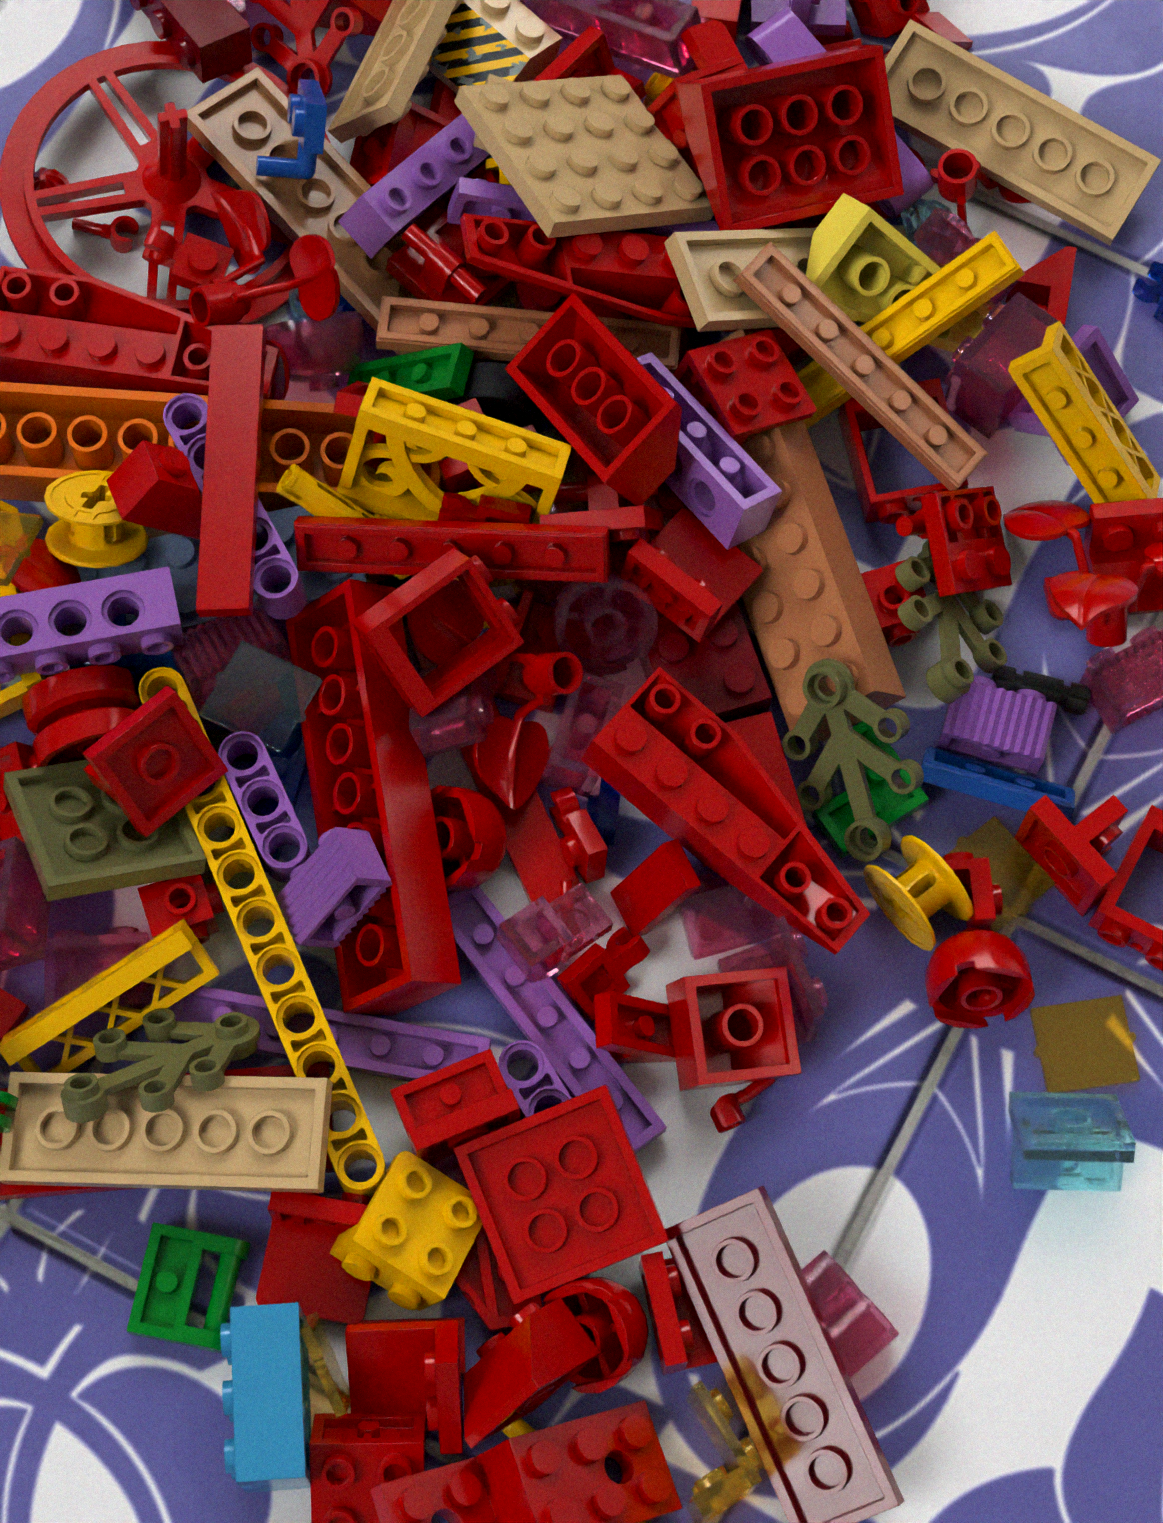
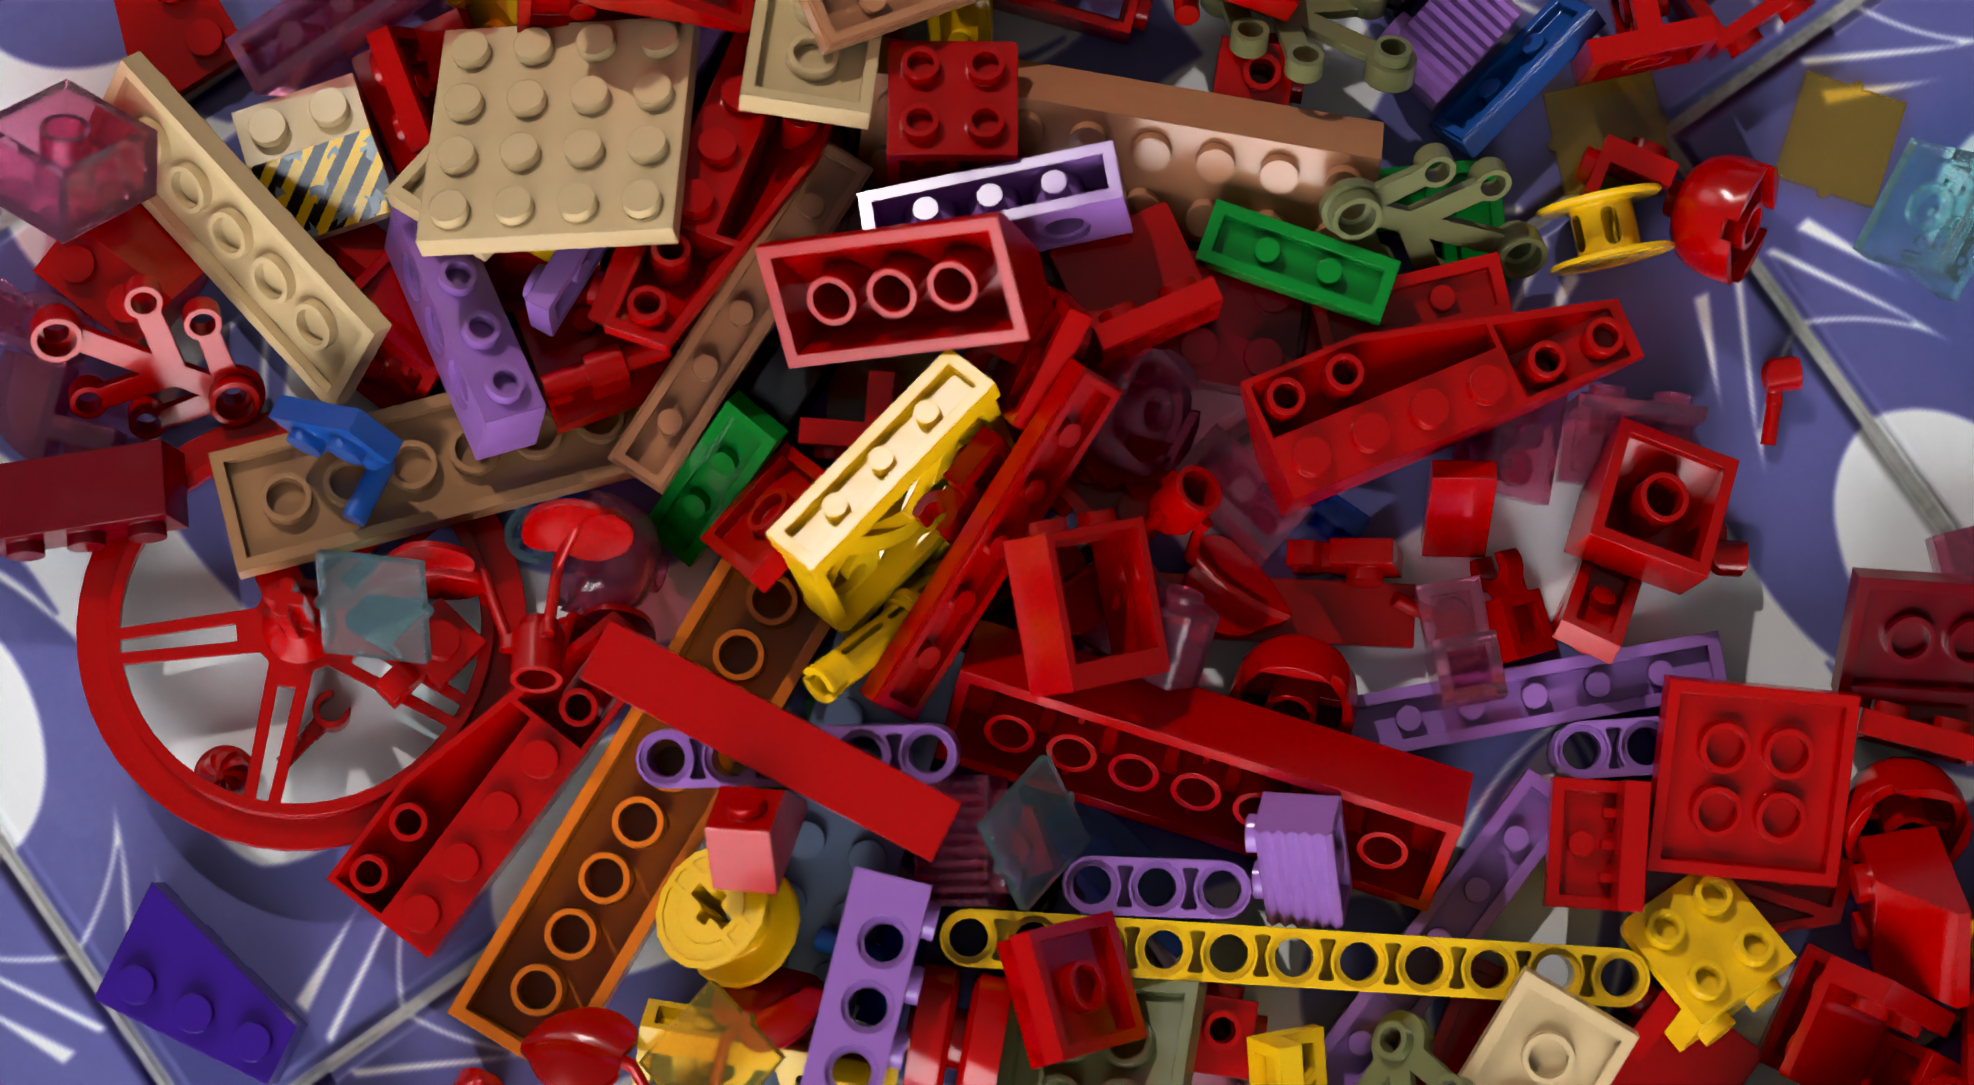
camera: 60 degrees left, 15 degrees up
none -> clear light blue piece [313,549,434,664]
none -> green plate [1195,199,1401,327]
none -> red plate [1309,252,1513,350]
none -> red hand [1760,356,1803,446]

